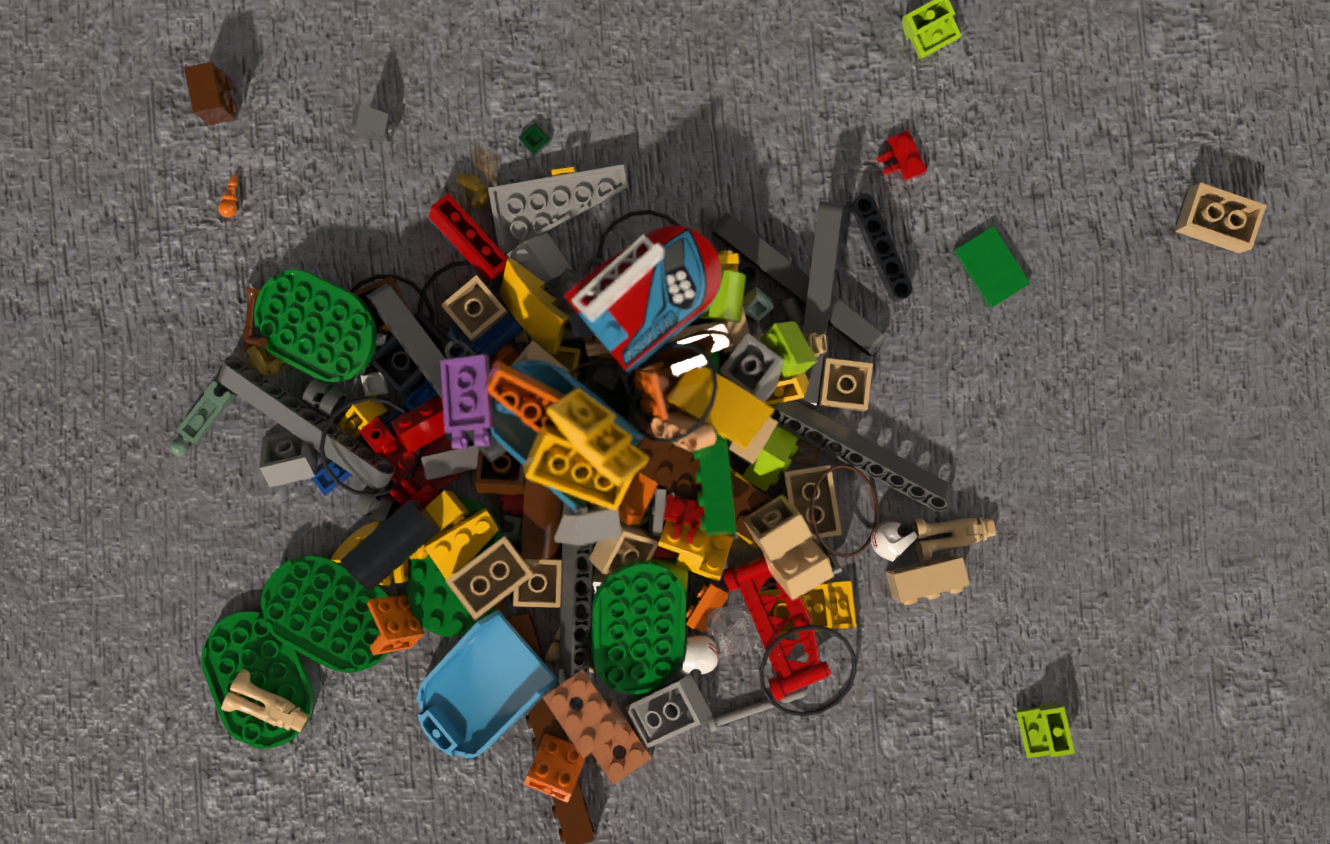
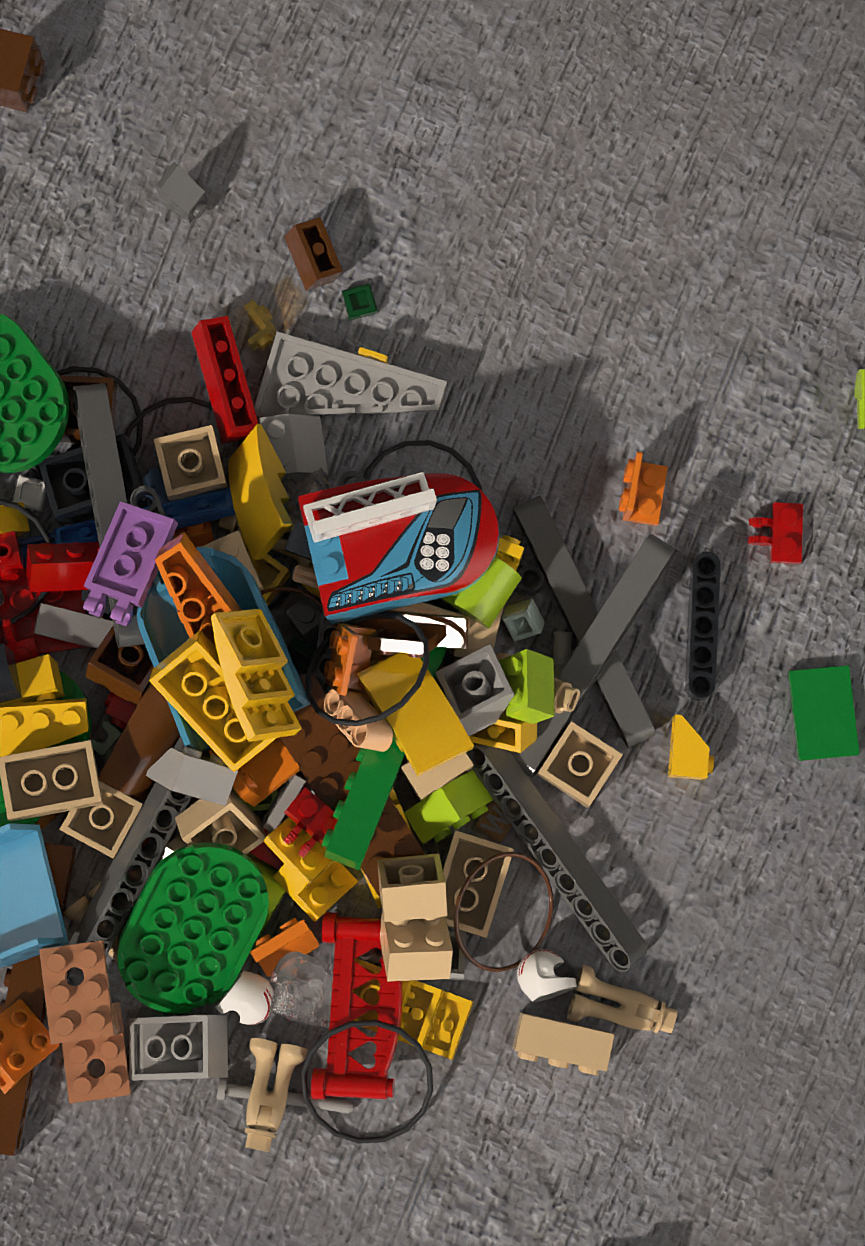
camera: 20 degrees right, 5 degrees down
none -> tan piece [244,1038,308,1152]
none -> reddish brown brick [284,217,343,291]
none -> orange bracket [618,451,668,526]
none -> yellow slope [668,714,714,780]

